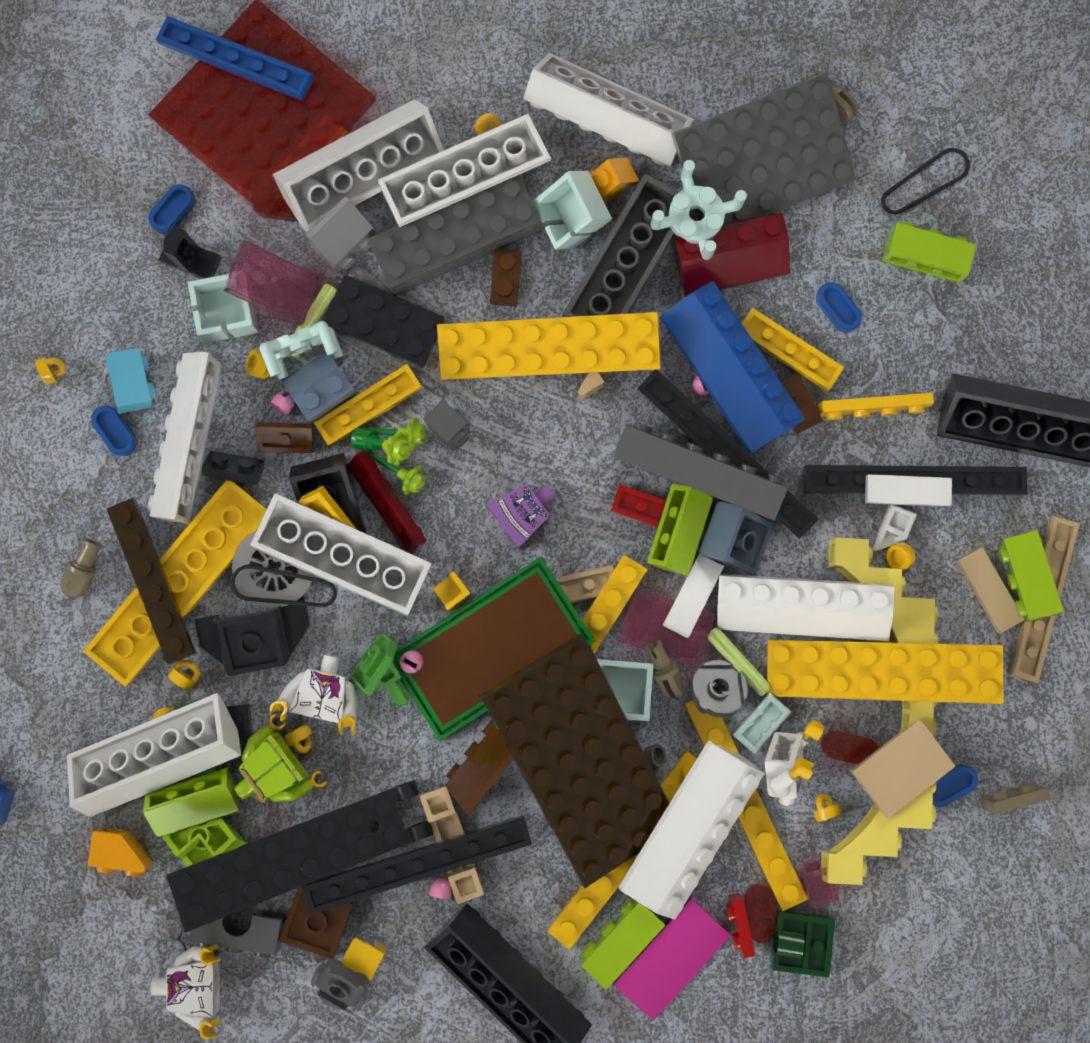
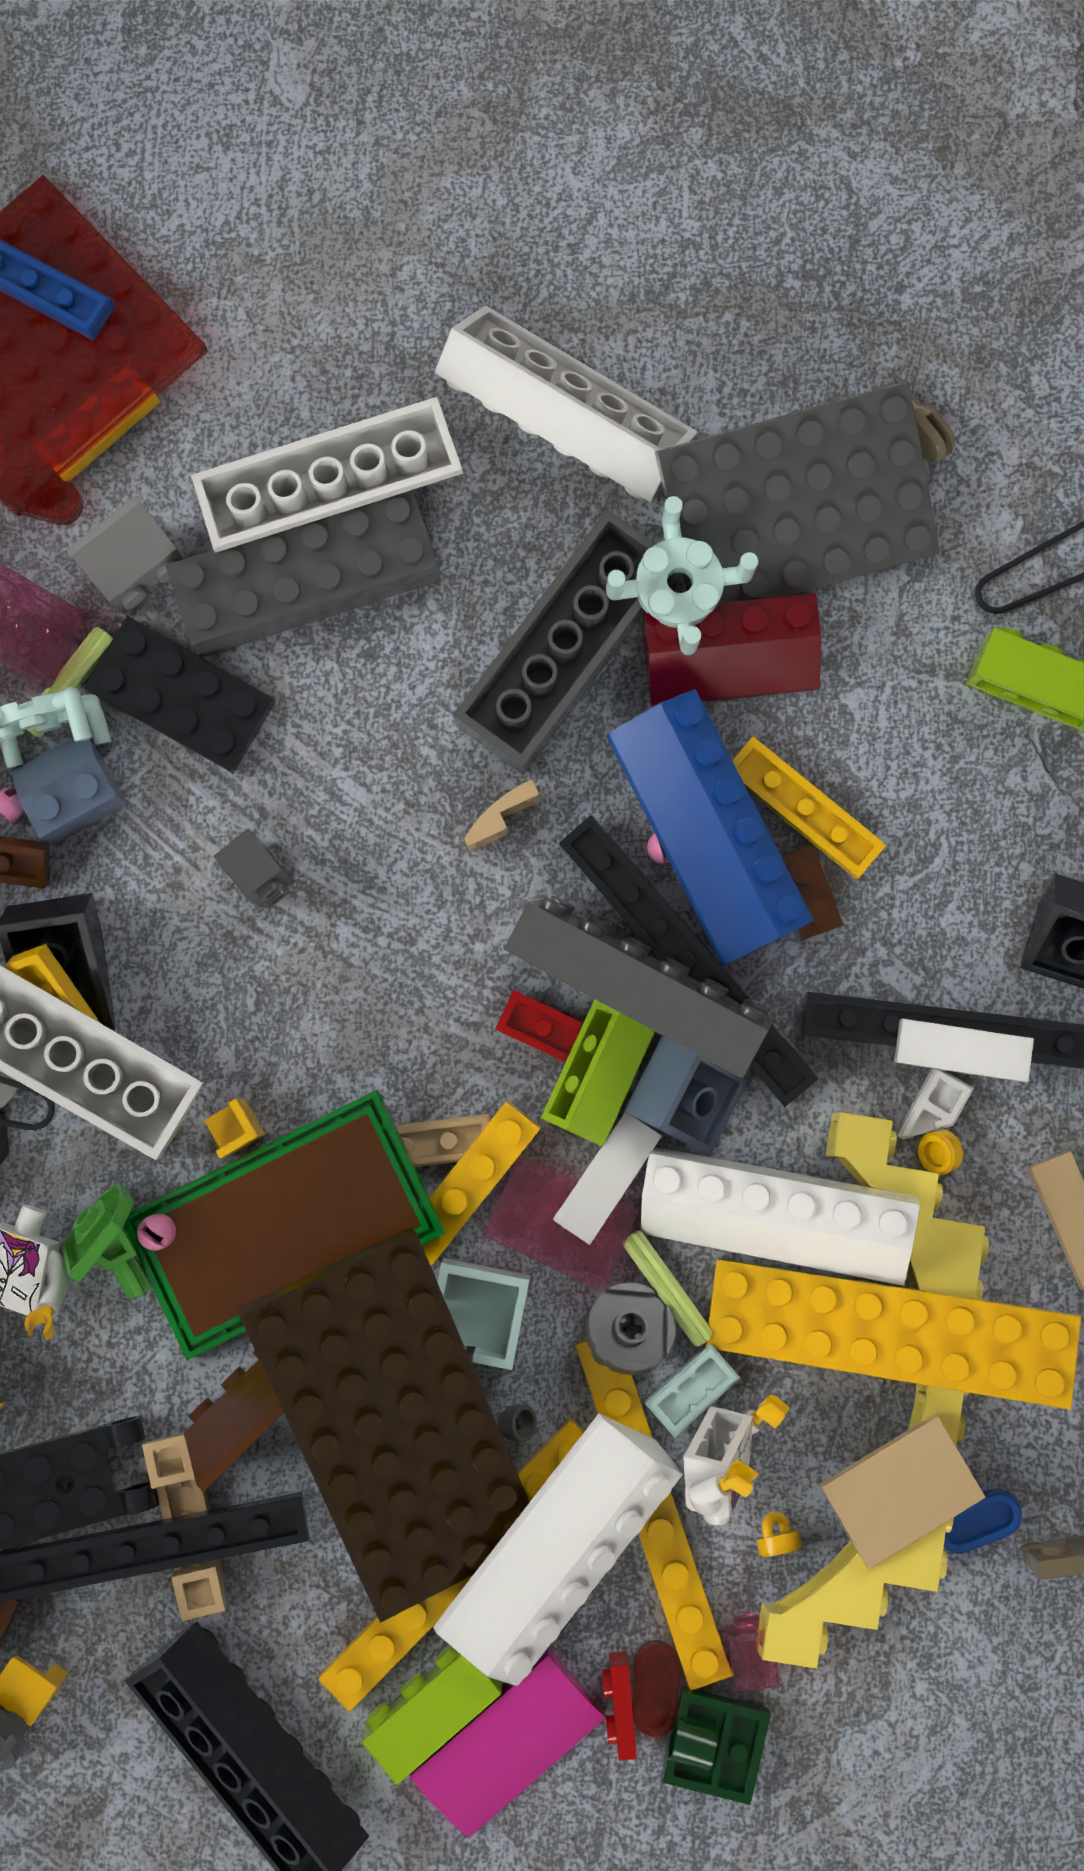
camera: 10 degrees right, 0 degrees up
white slope [272,99,444,232] -> none
yellow plate [314,364,423,447] -> none
dark red plate [348,449,427,554] -> none
lime plant [351,417,426,496] -> none
bright pink hinge [429,878,453,900] -> none
yellow plate [437,312,661,380] -> none
yellow tile [474,113,503,135] -> none
medium lavender torso [487,484,557,549] -> none
reddish brown plate [490,249,522,307] -> none
light aqua piece [532,171,612,250] -> none
light orange slope [590,158,639,203] -> none
dark tan arm [645,640,684,699] -> none
blue tile [816,282,862,333] -> none
yellow plate [817,393,934,420] -> none
clear red tile [821,730,878,765] -> none

